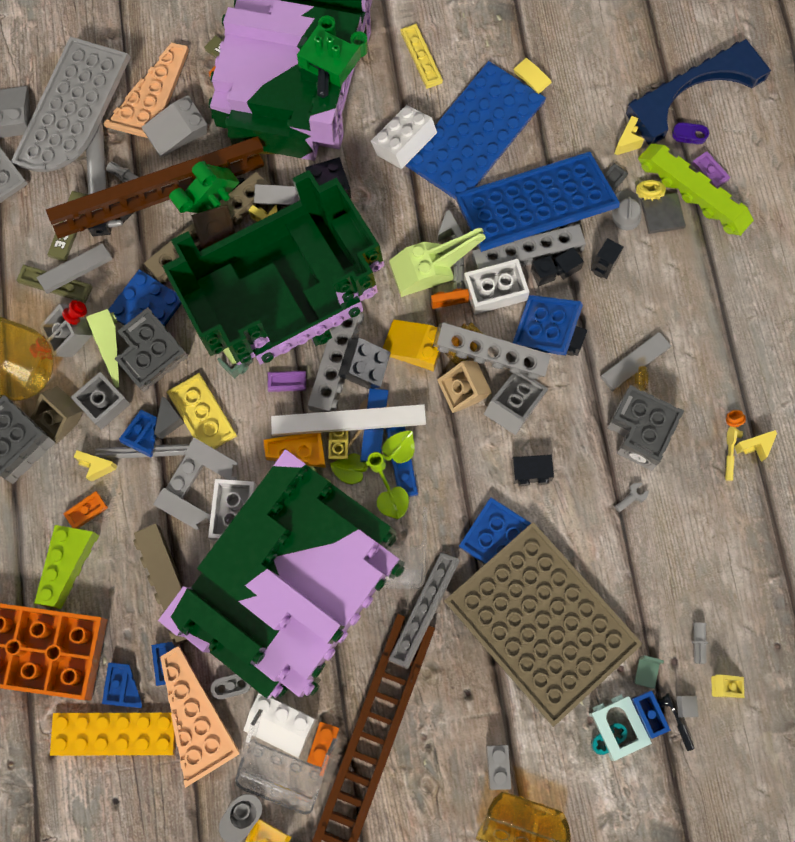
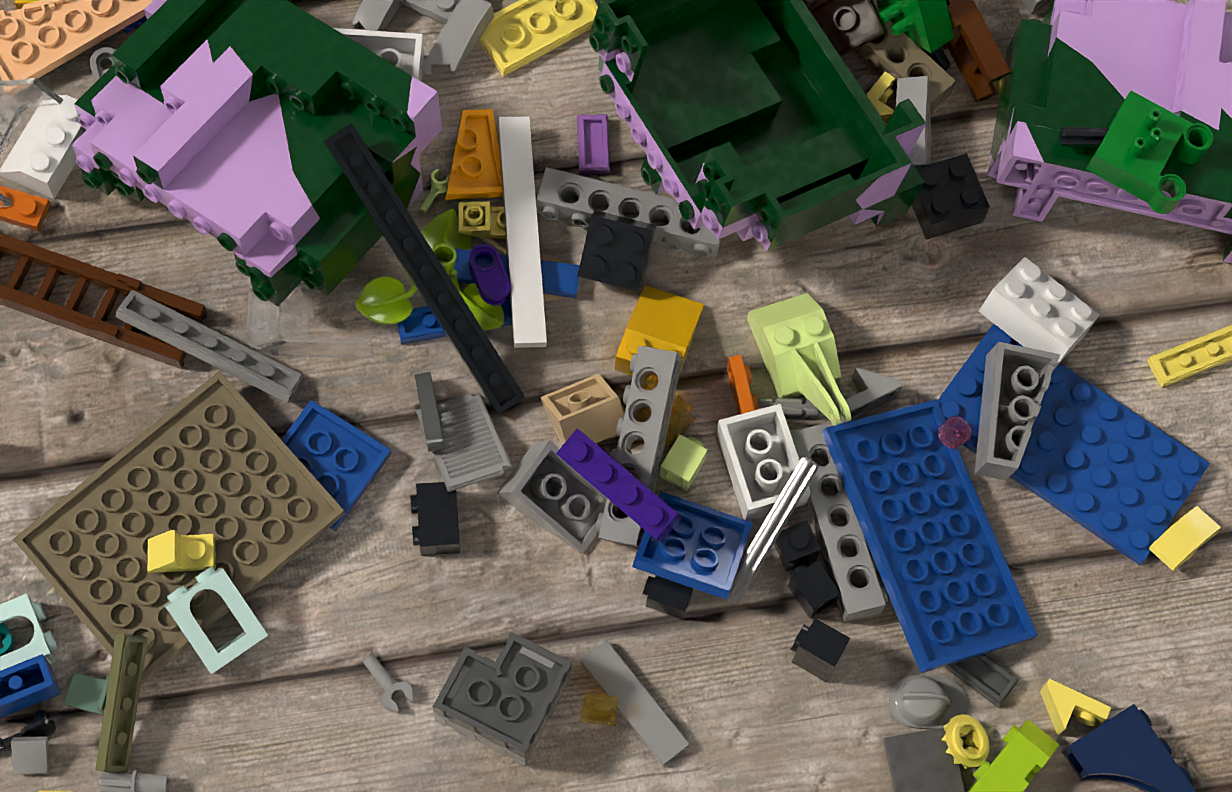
camera: 80 degrees right, 5 degrees down
none -> olive tile [95,633,148,773]
none -> light yellow slope [148,530,216,573]
none -> light aqua panel [164,566,268,674]
none -> black plate [323,123,525,415]
none -> dark grey beam [415,372,445,452]
none -> light grey window [416,393,512,492]
none -> dark purple piece [468,244,511,306]
none -> dark purple brick [556,429,683,542]
none -> yellowish green brick [659,434,708,491]
none -> light grey axle [727,457,819,604]
none -> clear pink bush [938,416,971,449]
none -> light grey wedge [974,342,1060,480]

